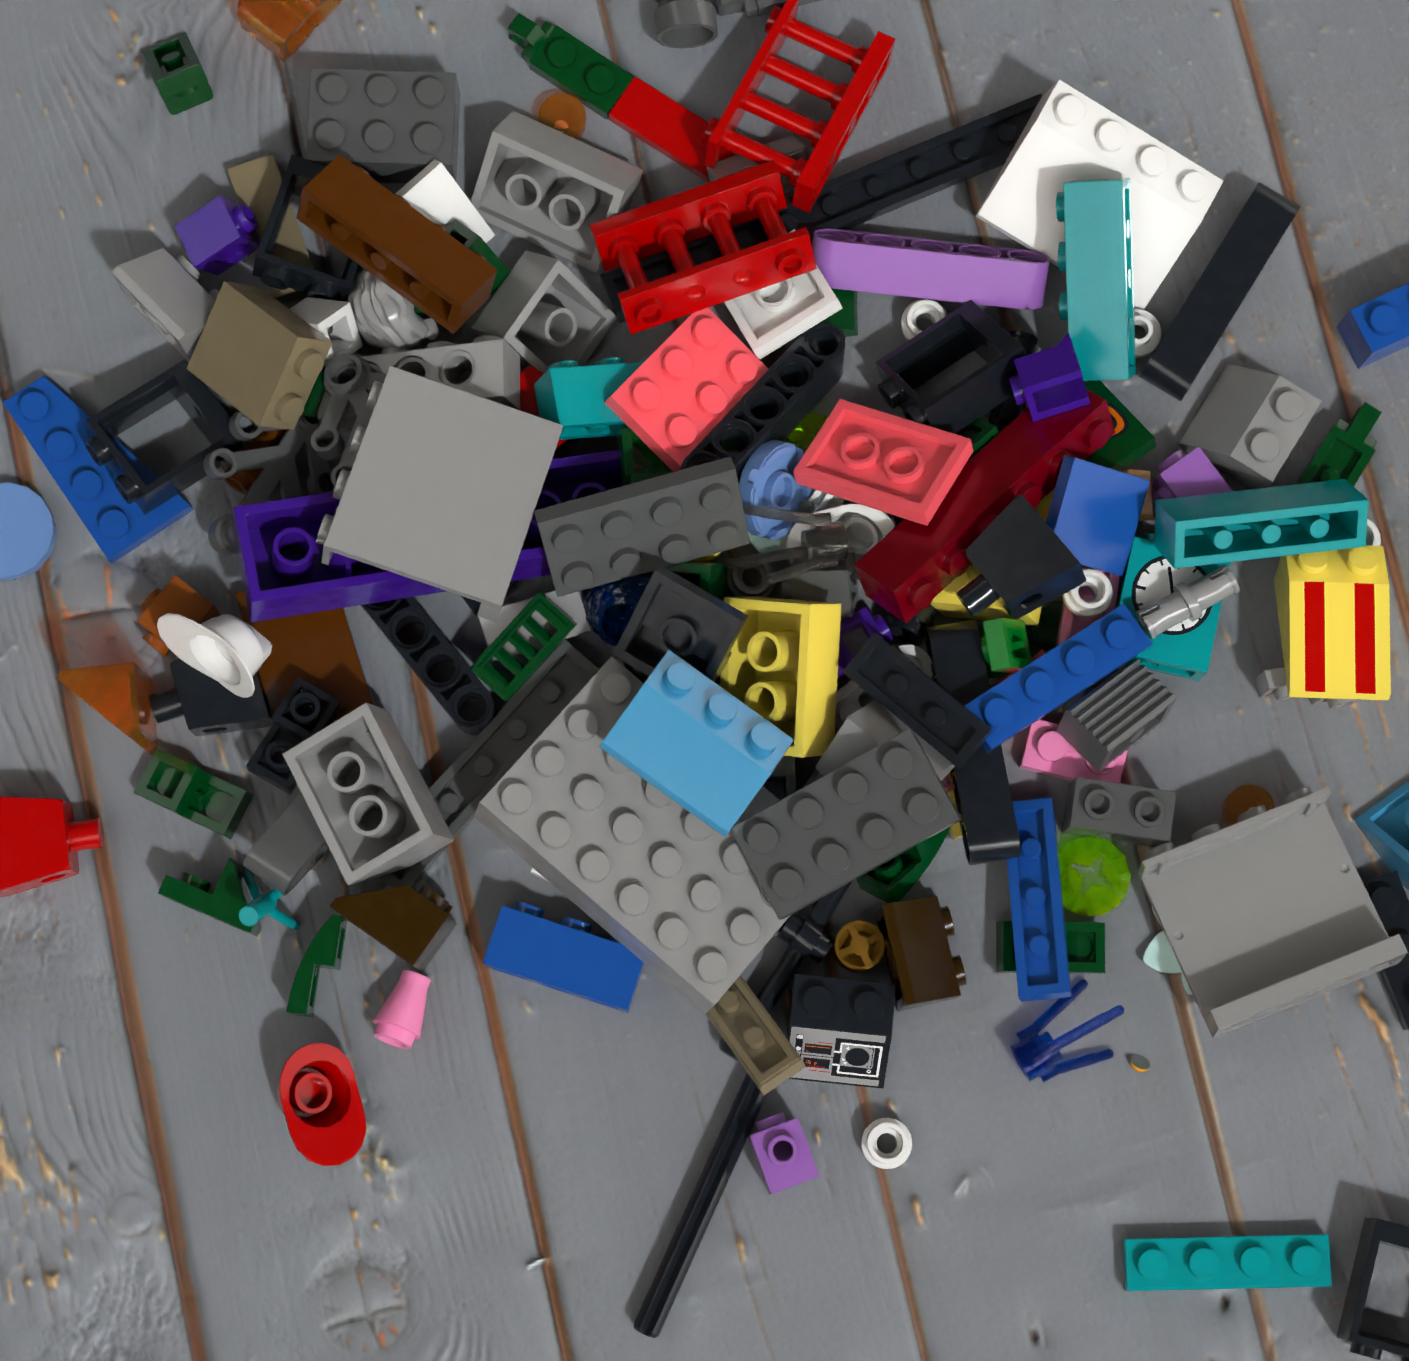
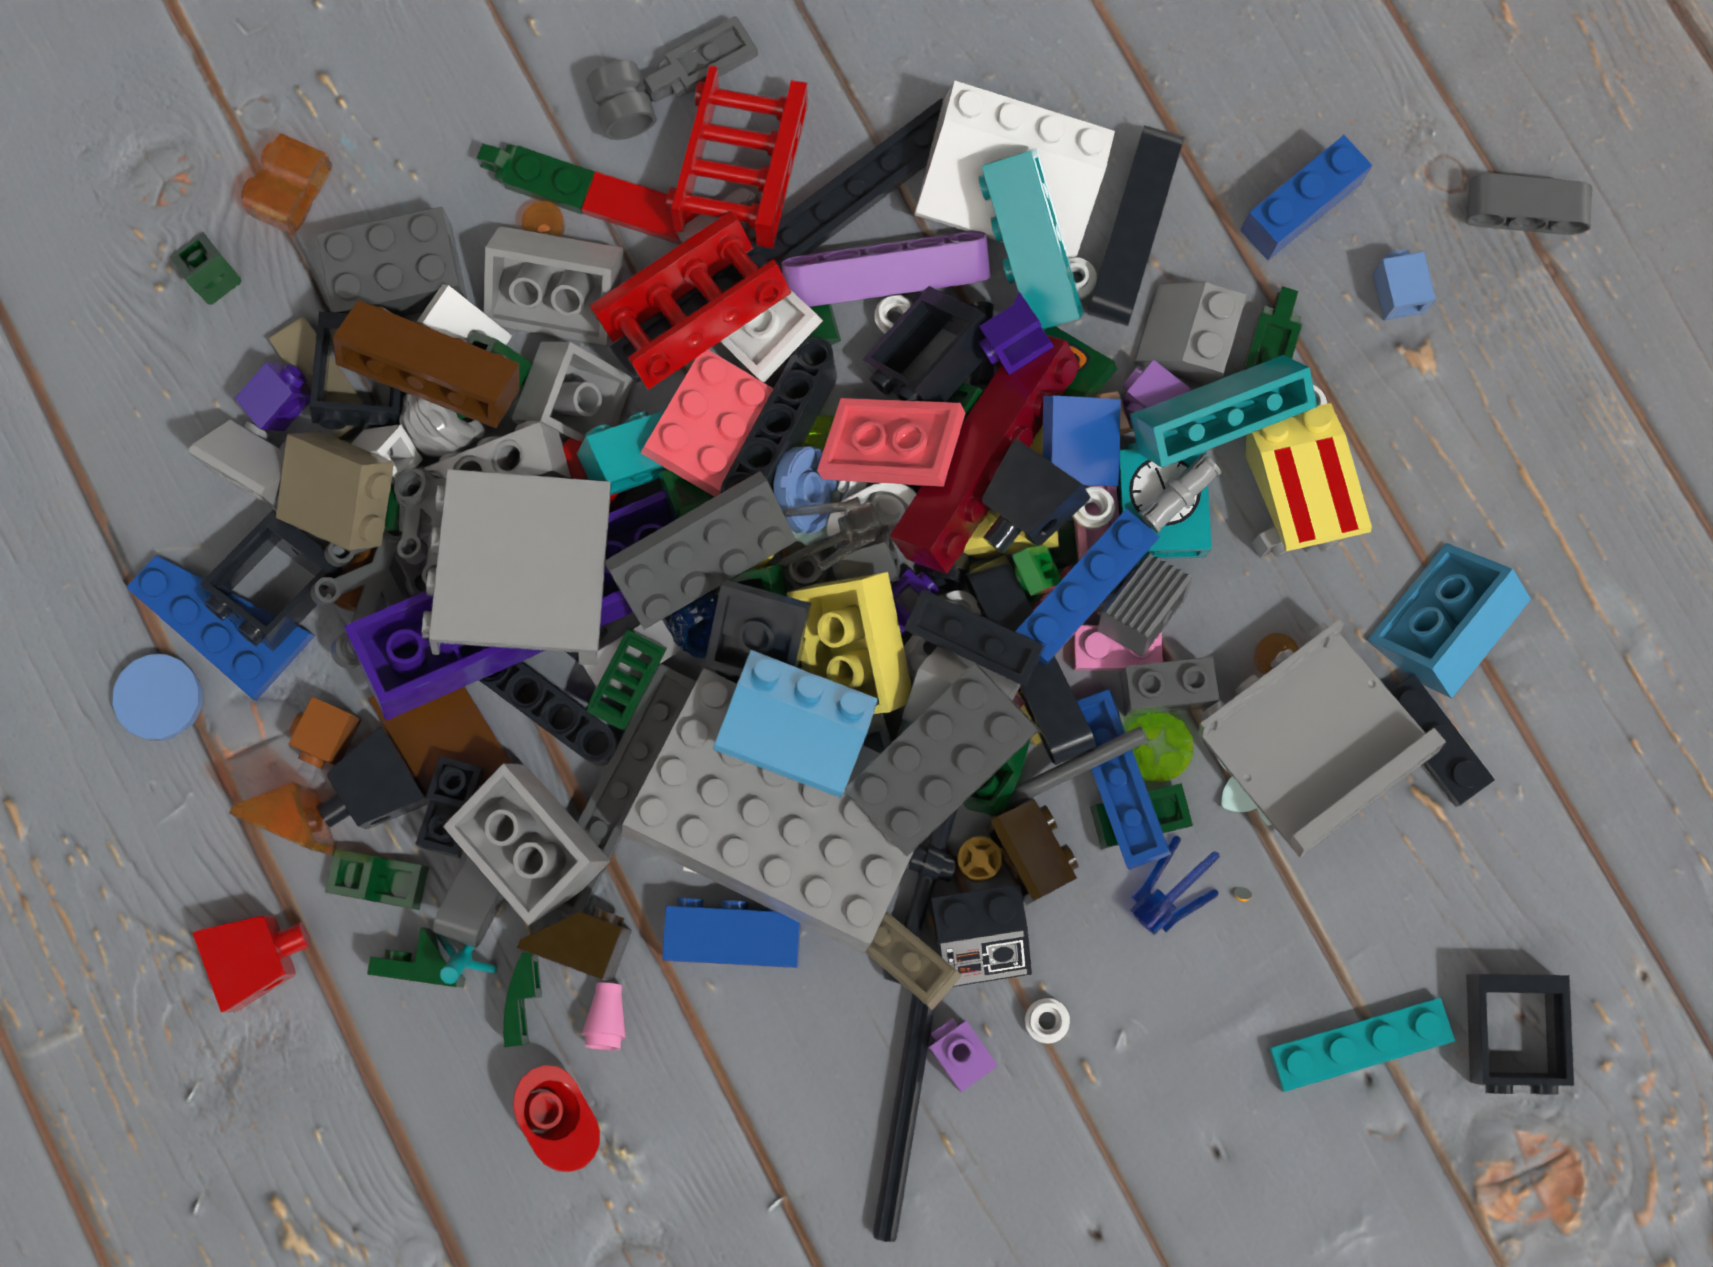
camera: 10 degrees left, 0 degrees up
white piece [157,613,272,698] -> none
none -> dark grey bar [989,726,1149,817]

